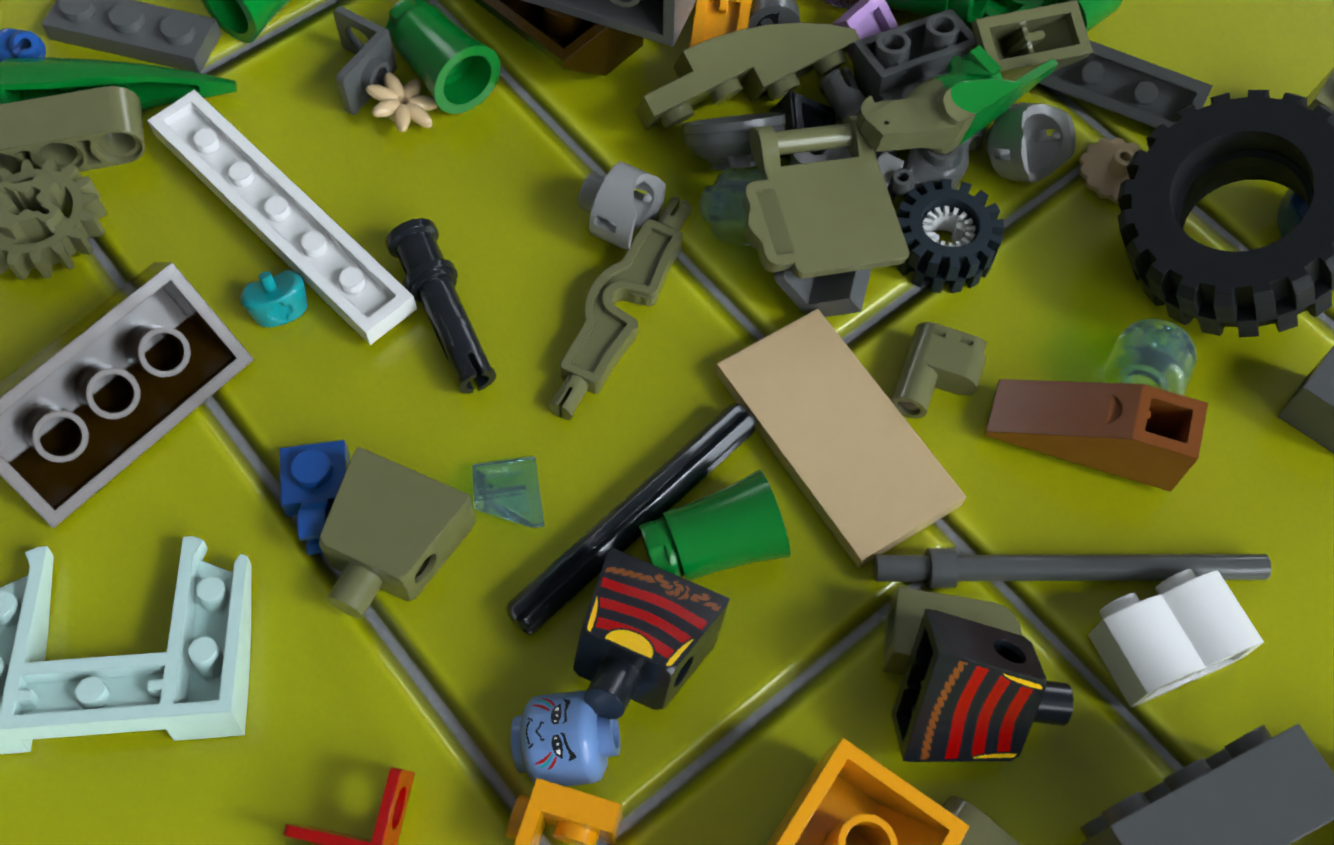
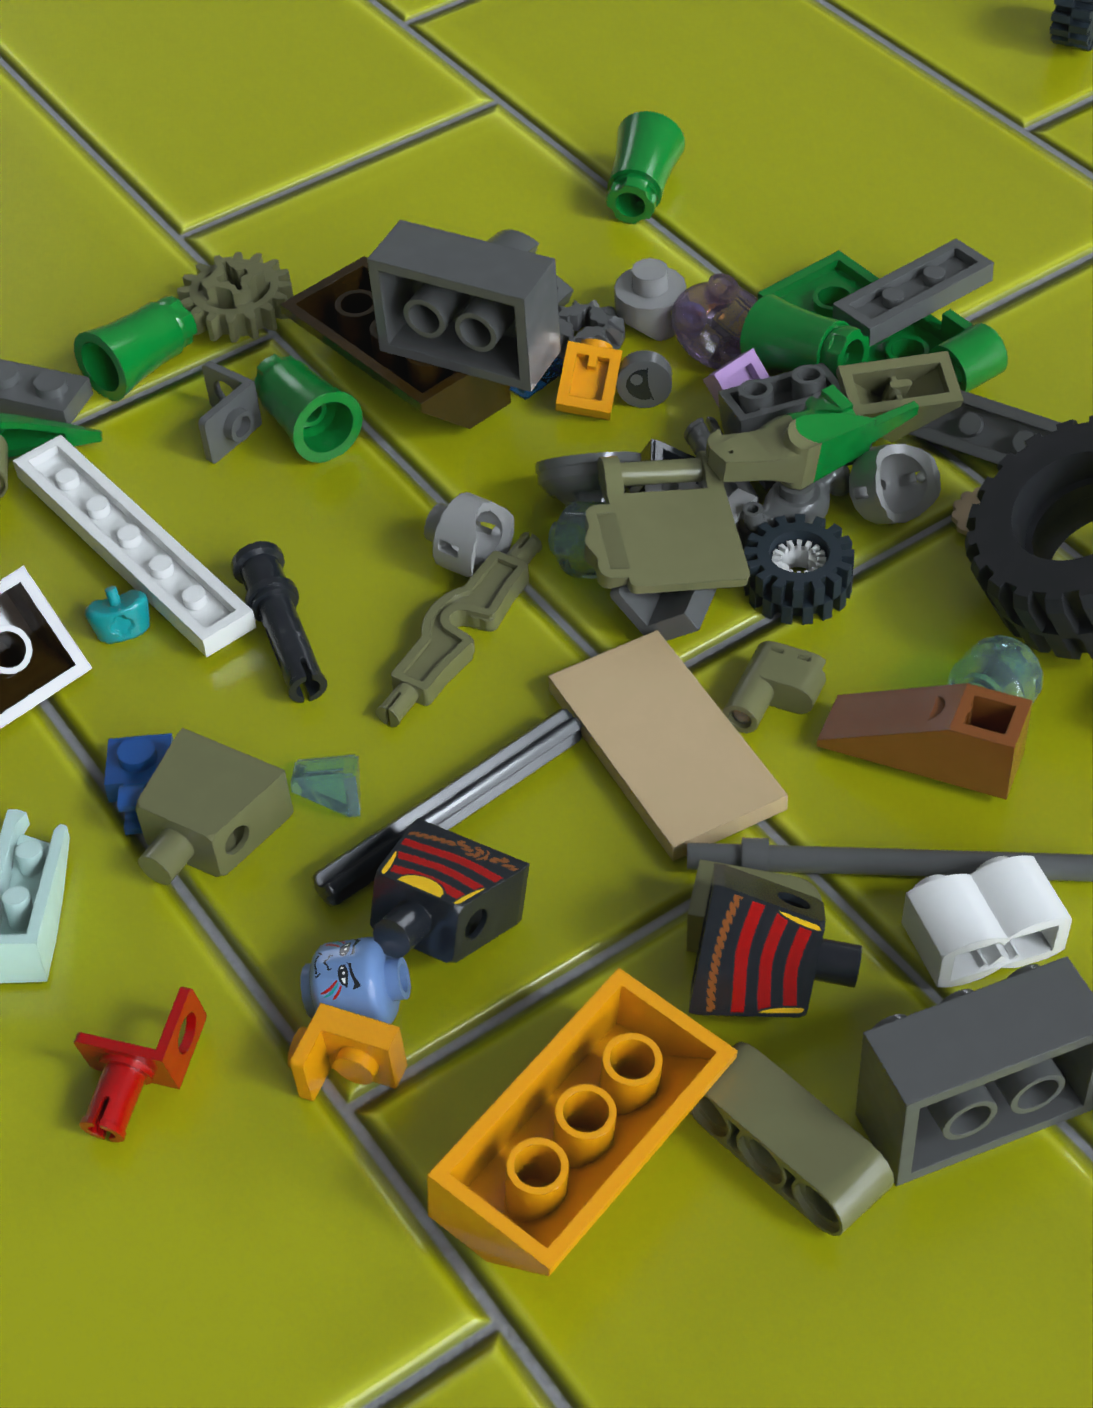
camera: 10 degrees right, 15 degrees down
tan plant [366,73,438,132] -> none
olive slope [635,23,860,130] -> none
green plant [639,469,791,581] -> none

